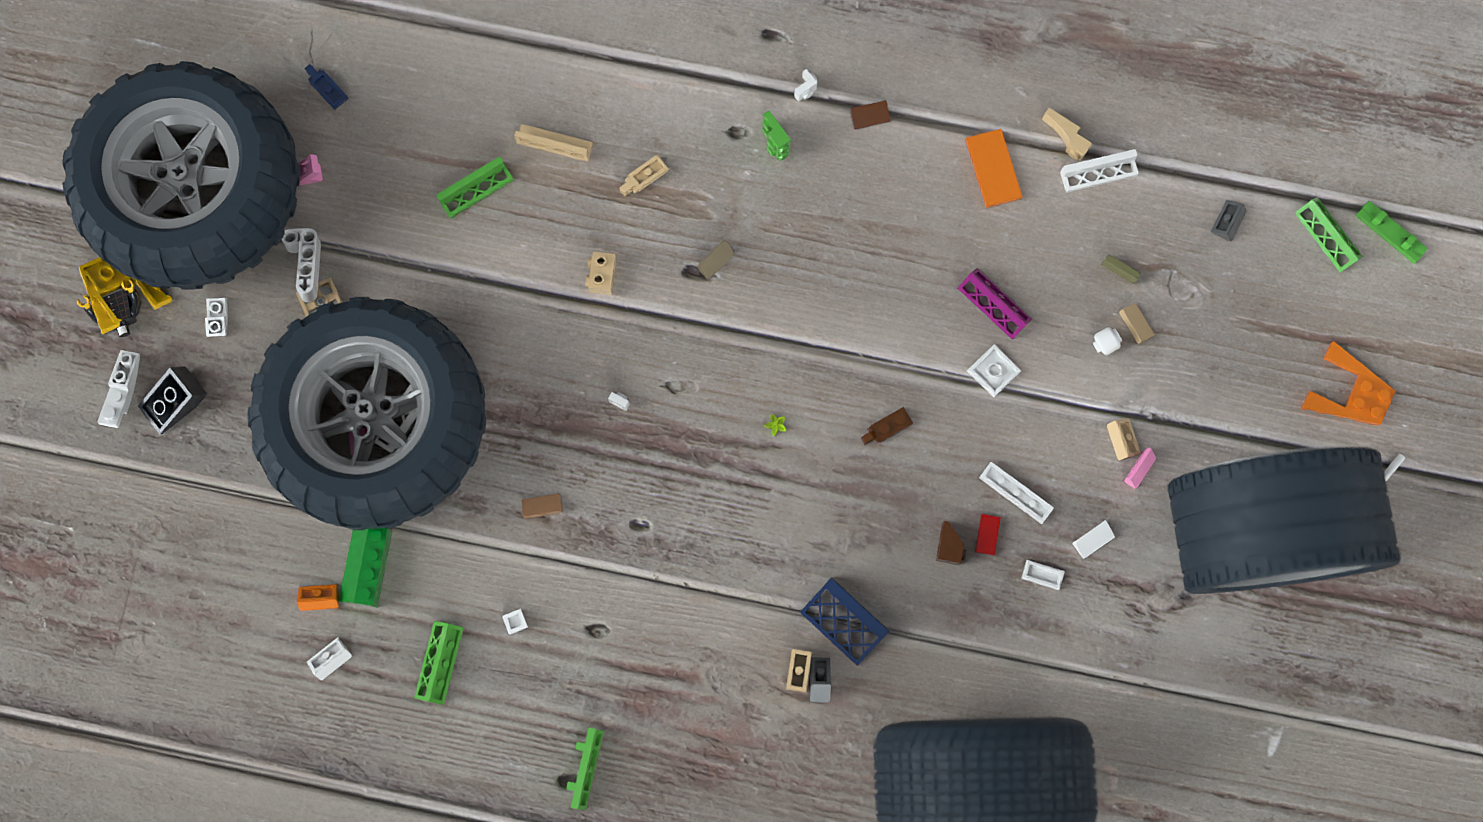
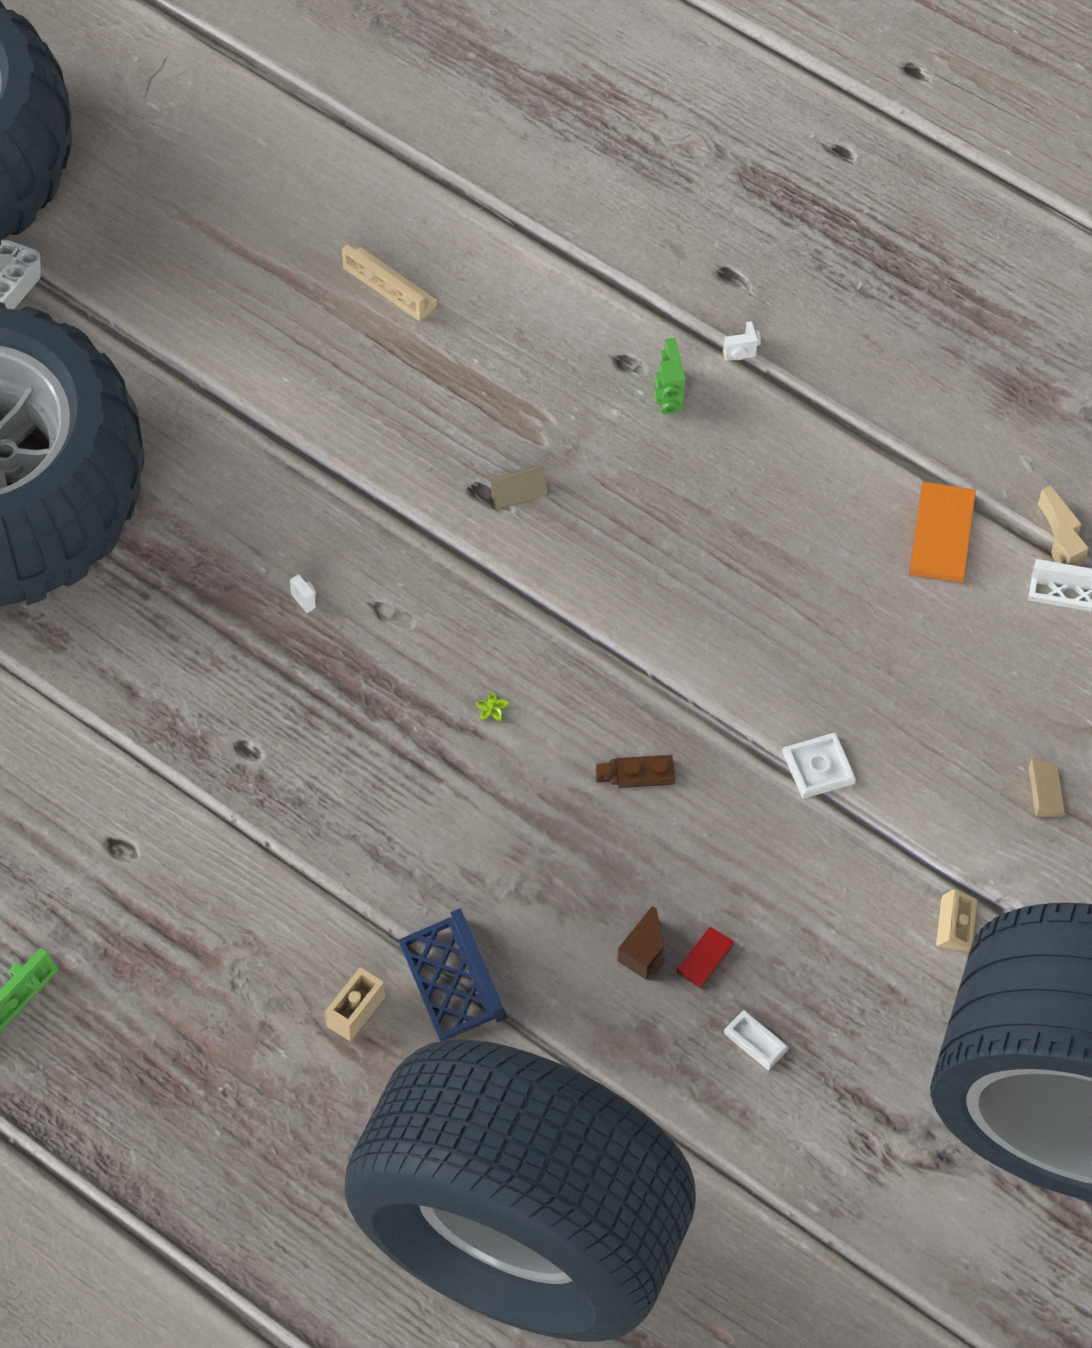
camera: 25 degrees right, 20 degrees down
bright pink slope [298,155,323,186] -> none
dark blue hinge [304,64,349,110] -> none
bright green fence [436,156,514,219] -> none
white plate [502,609,528,635] -> none
medium nougat slope [522,493,563,519] -> none
tan brick [585,251,617,295] -> none
tan hinge [620,155,669,197] -> none
dark grey slope [810,657,831,702] -> none
reddish brown slope [850,100,890,130] -> none
magenta fence [957,268,1032,340] -> none
white plate [979,462,1054,524] -> none
white slope [1072,520,1115,559] -> none
white head [1093,327,1122,355] -> none
olive tile [1101,254,1141,284] -> none
bright pink slope [1124,448,1156,489] -> none

